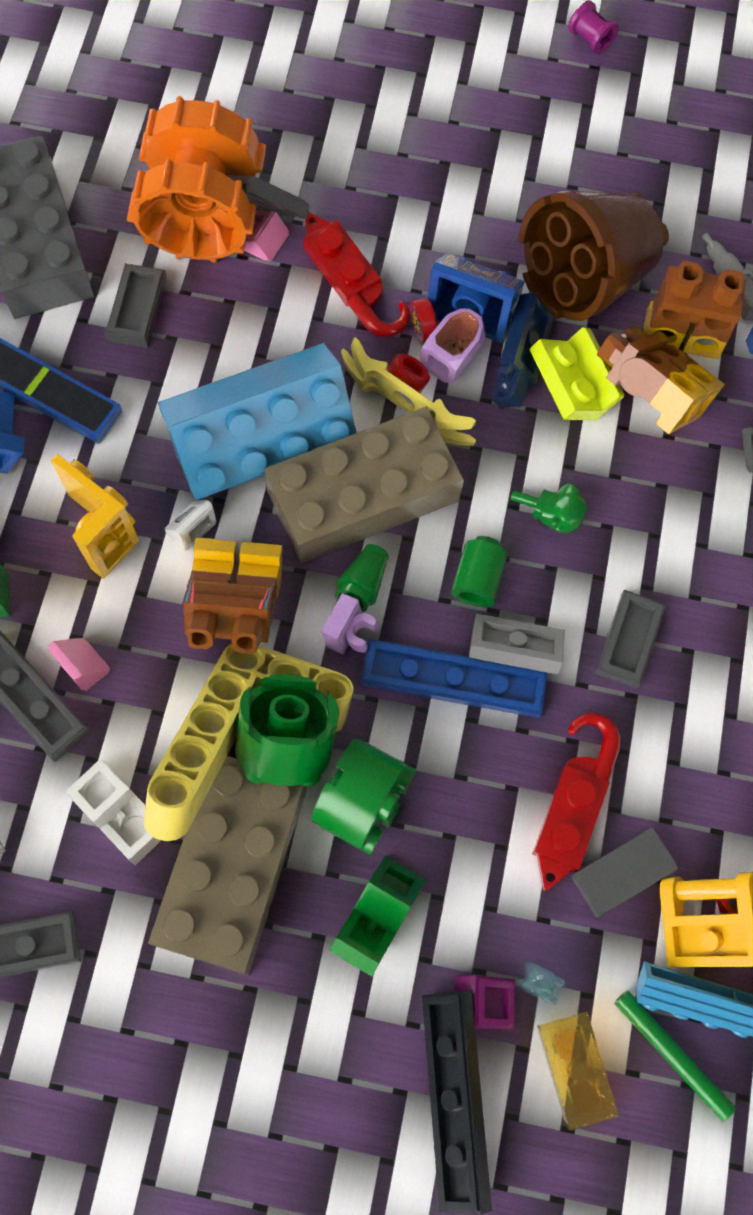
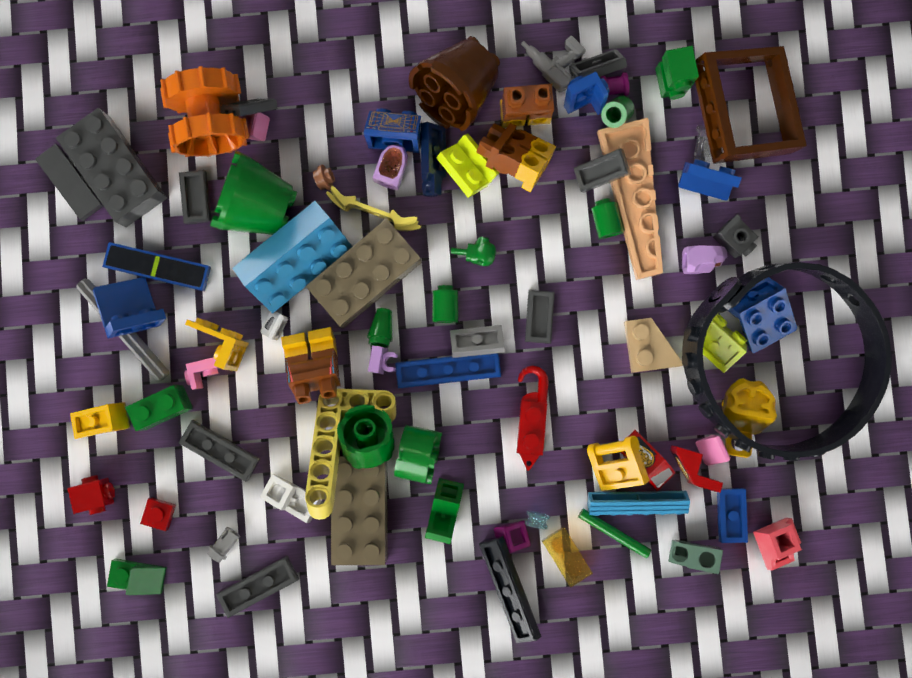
camera: 10 degrees left, 15 degrees up
bright pink slope [48,638,110,691] -> none
red plate [303,212,410,337] -> none
red tile [387,354,430,393] -> none
red tile [409,298,438,343] -> none
dark grey tile [571,827,679,918] -> none
none -> bright pink bracket [184,357,220,390]
none -> green cone [210,151,297,235]
none -> nougat plate [313,165,335,190]

